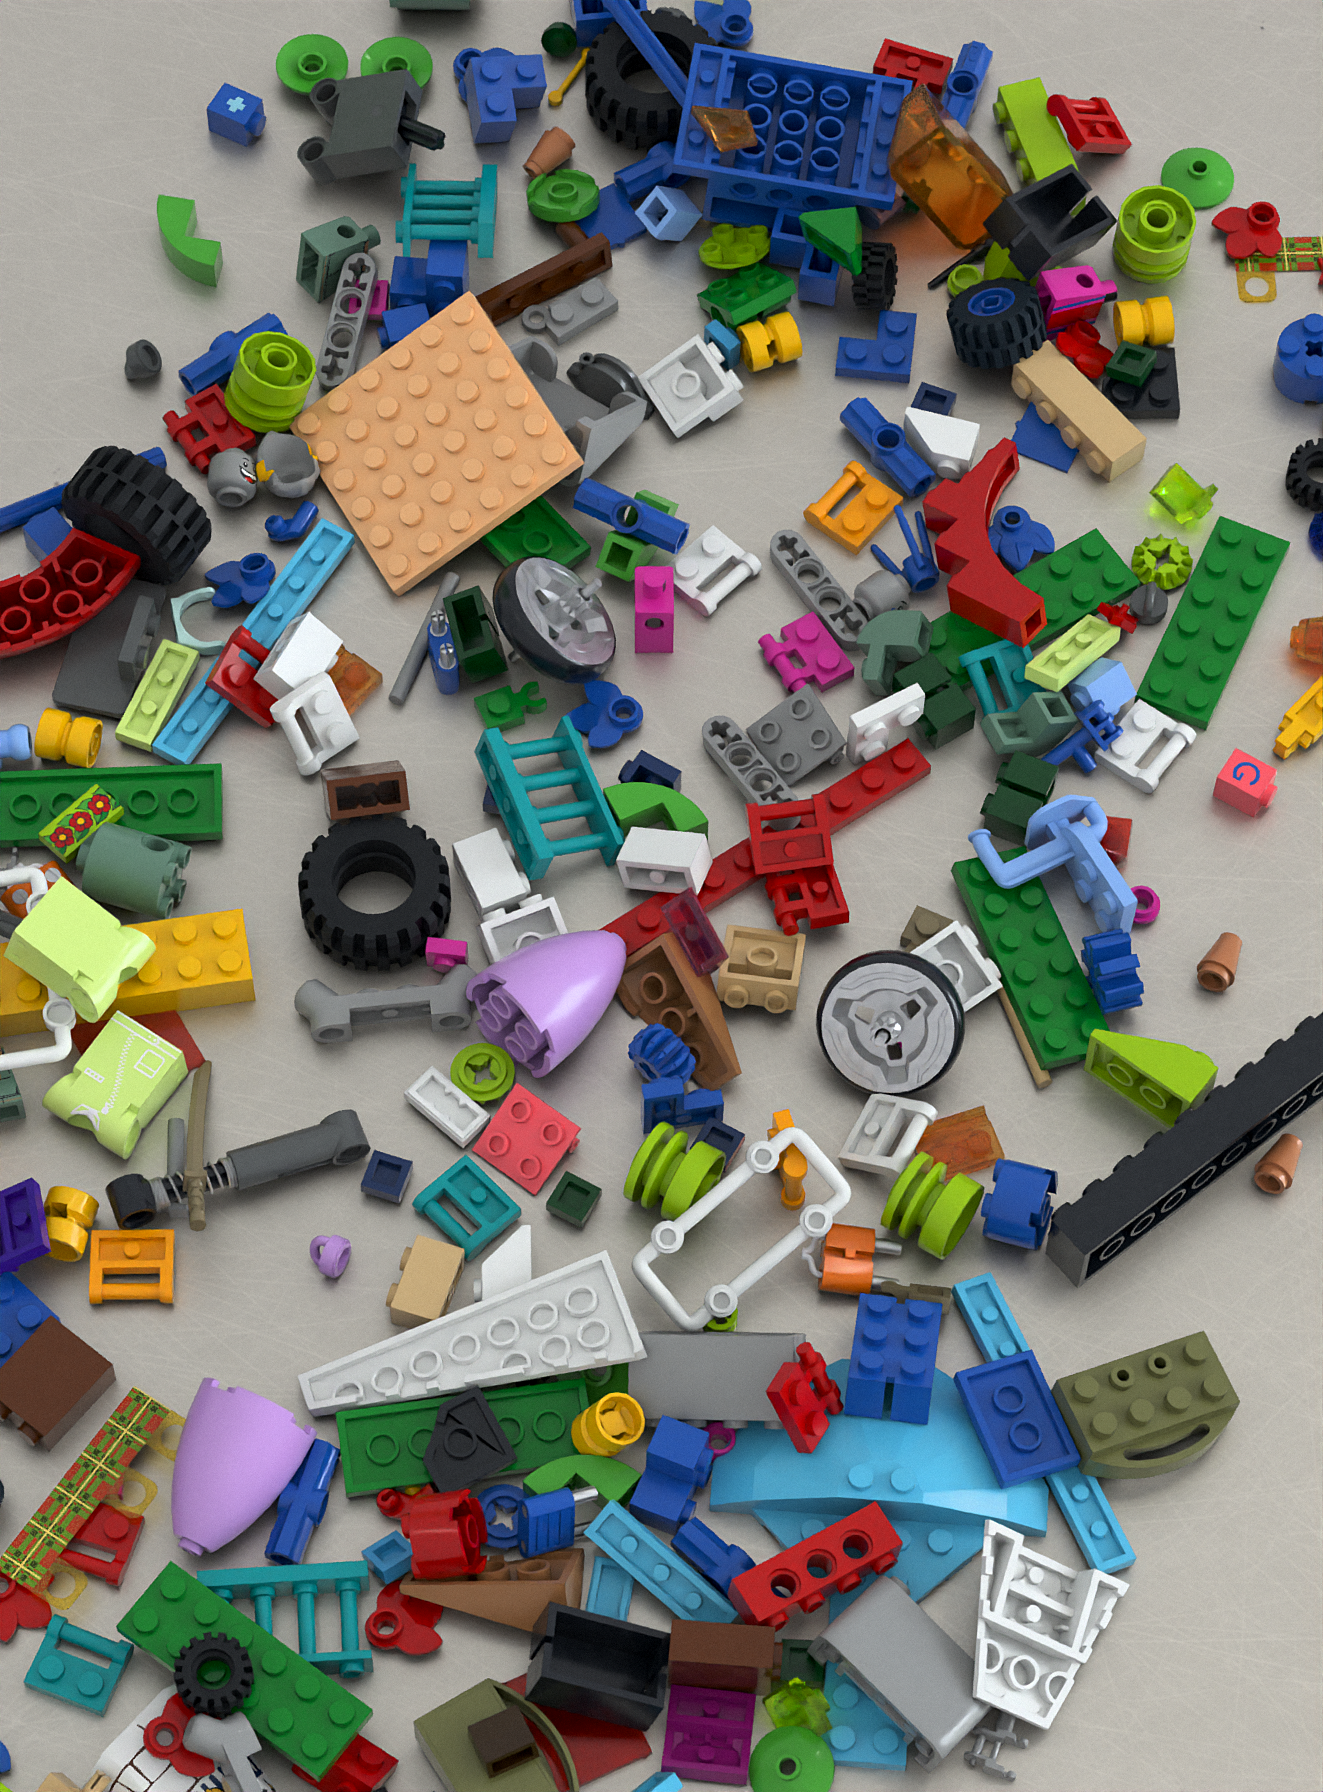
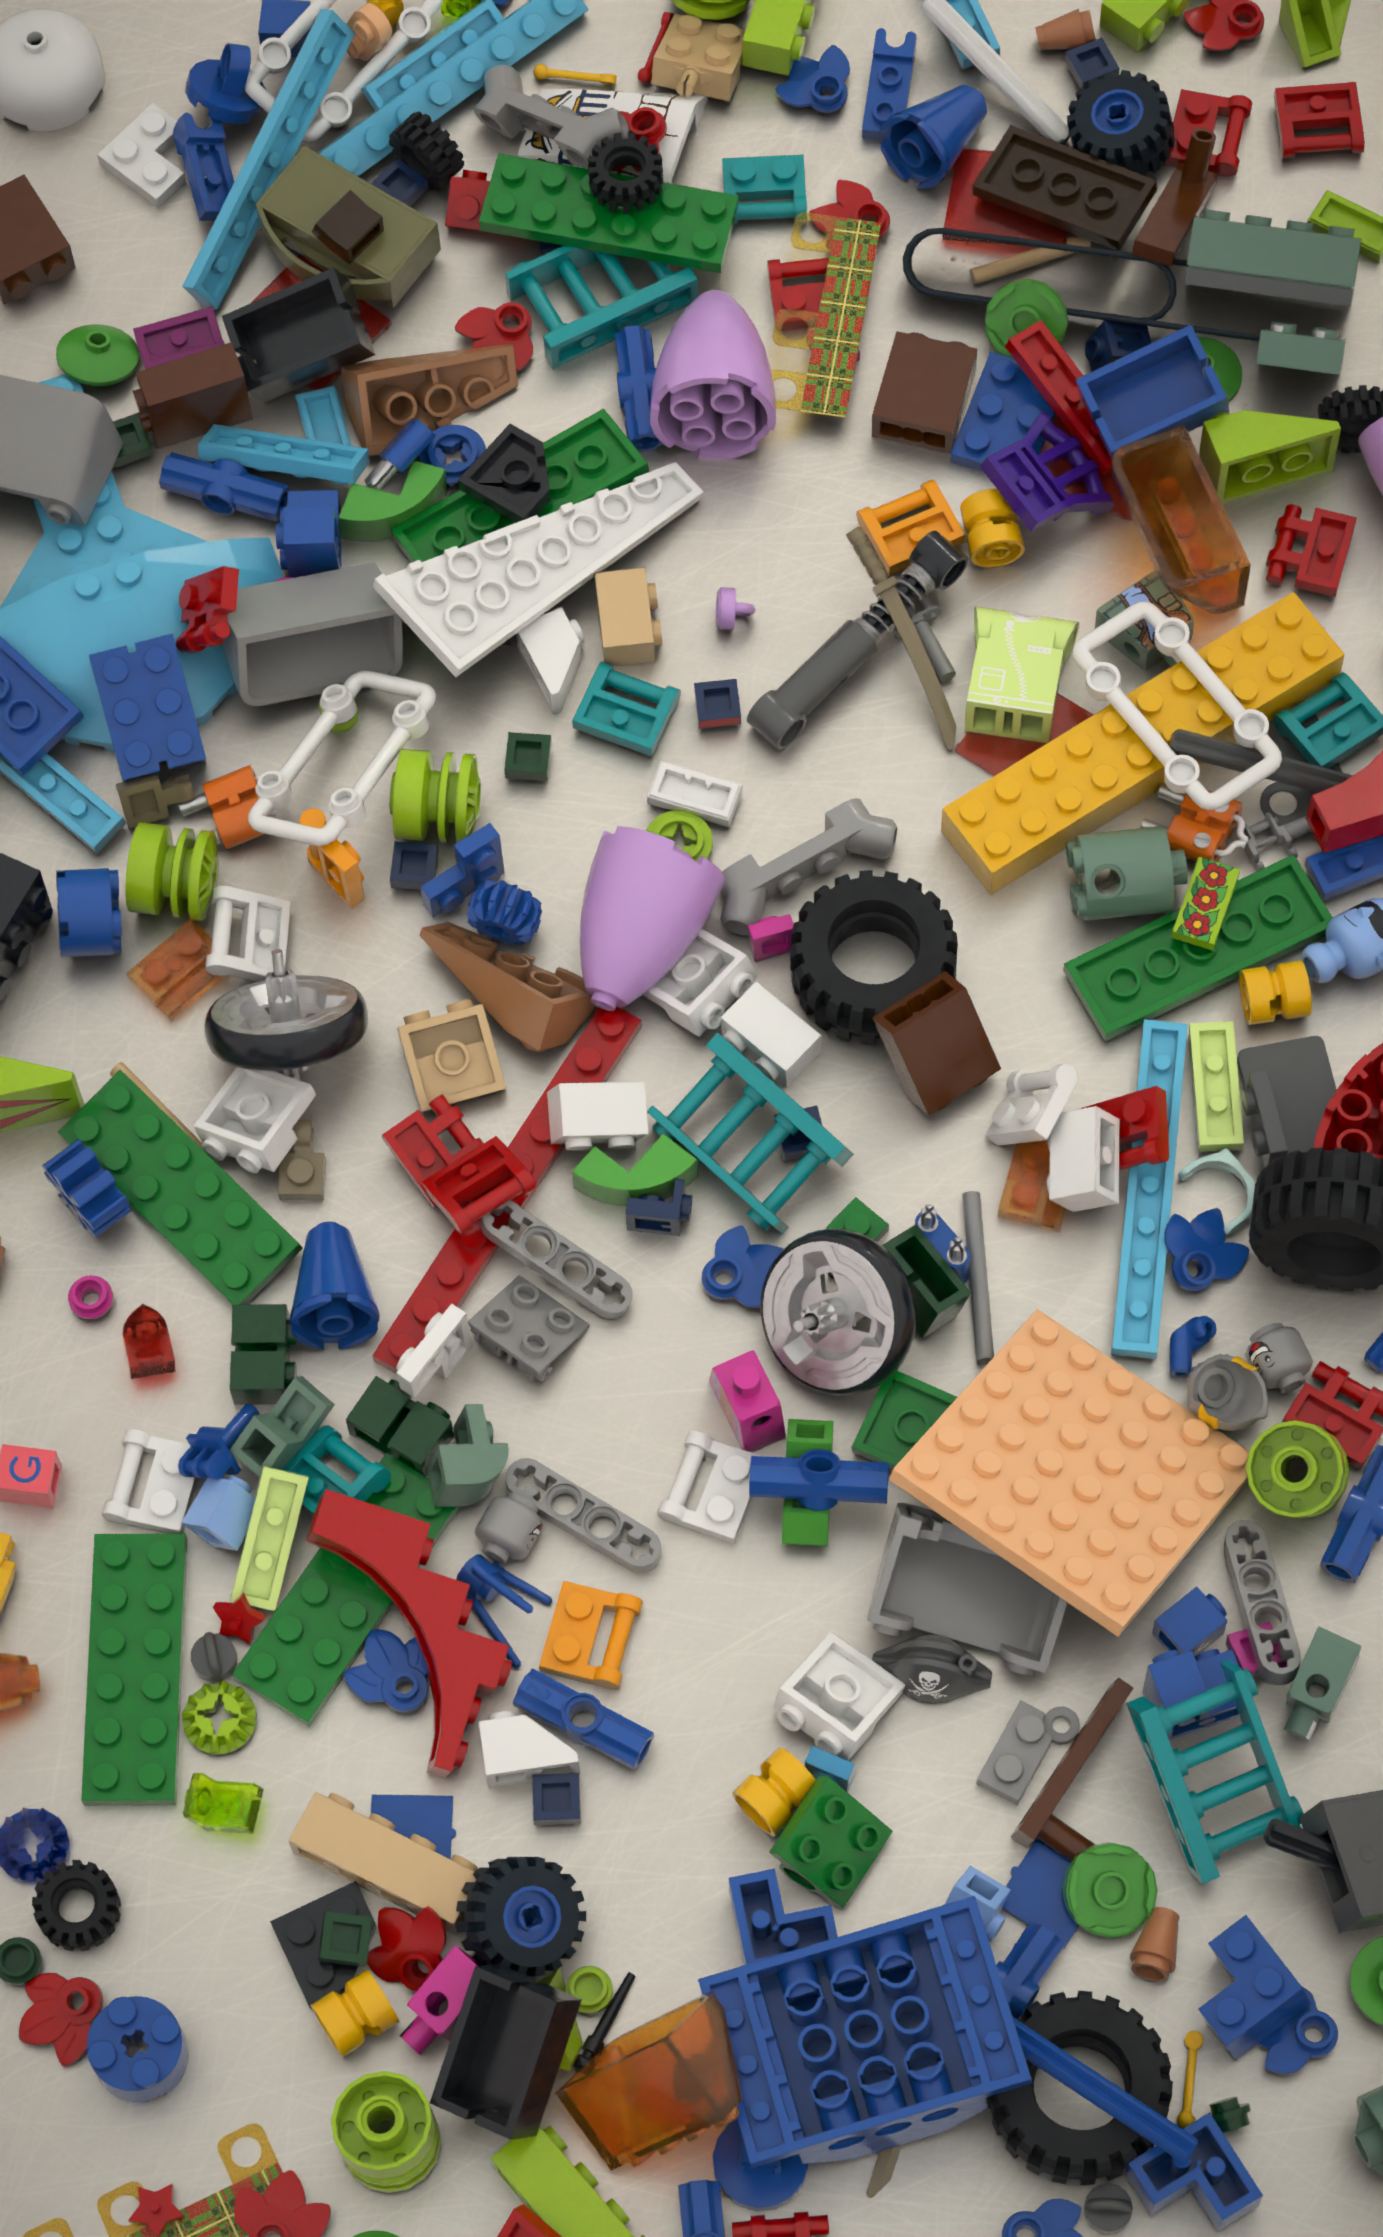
camera: 160 degrees right, 5 degrees up
yellowish green piece [3,876,156,1023] -> none
dark azure plate [361,1530,413,1584] -> none
red arm [376,1483,438,1520] -> none
red brick [401,1489,488,1581] -> none
coral hinge [472,1083,581,1196] -> none
yellow wheel [571,1392,645,1458] -> none
clear pink slope [660,887,729,977] -> none
clear orange piece [691,105,758,152] -> none
lime dish [698,223,771,269] -> none
red brick [727,1501,903,1633] -> none
dark pink plate [758,611,855,693] -> none
clear neon green bracket [762,1677,833,1737] -> none
green slope [798,207,862,277] -> none
blue plate [835,310,917,383] -> none
black tyre [851,242,898,310] -> none
light blue plate [968,795,1138,936] -> none
none -> blue cone [290,1221,380,1350]

